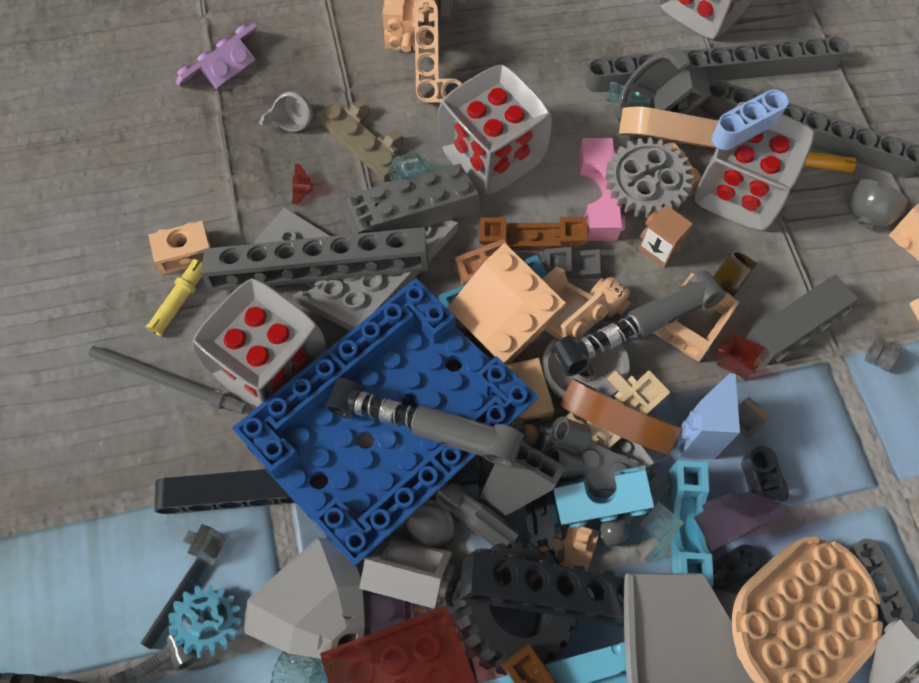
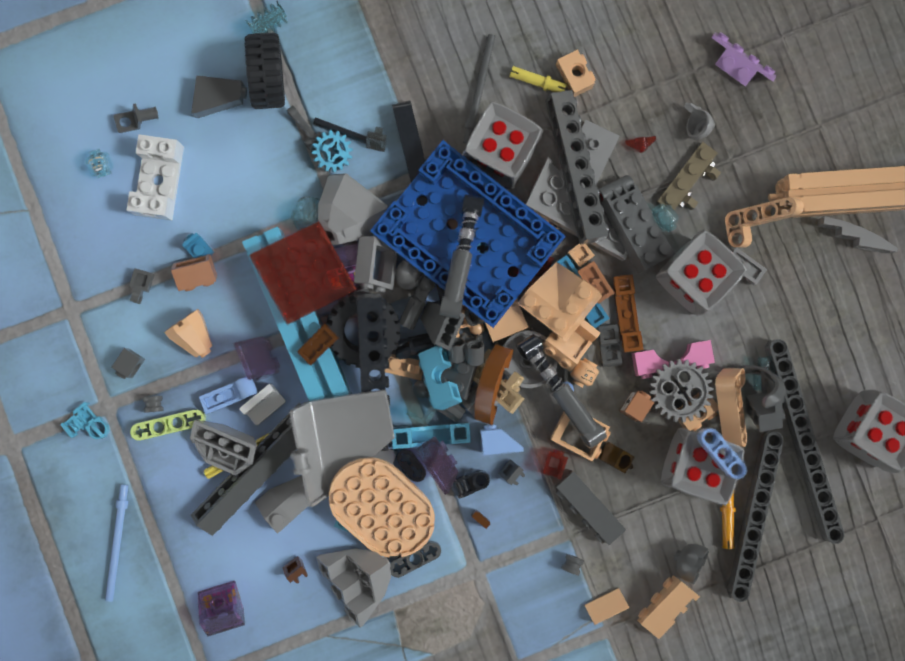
camera: 80 degrees right, 20 degrees up
none -> reddish brown tile [471,509,490,529]
none -> light nougat plate [568,243,595,268]

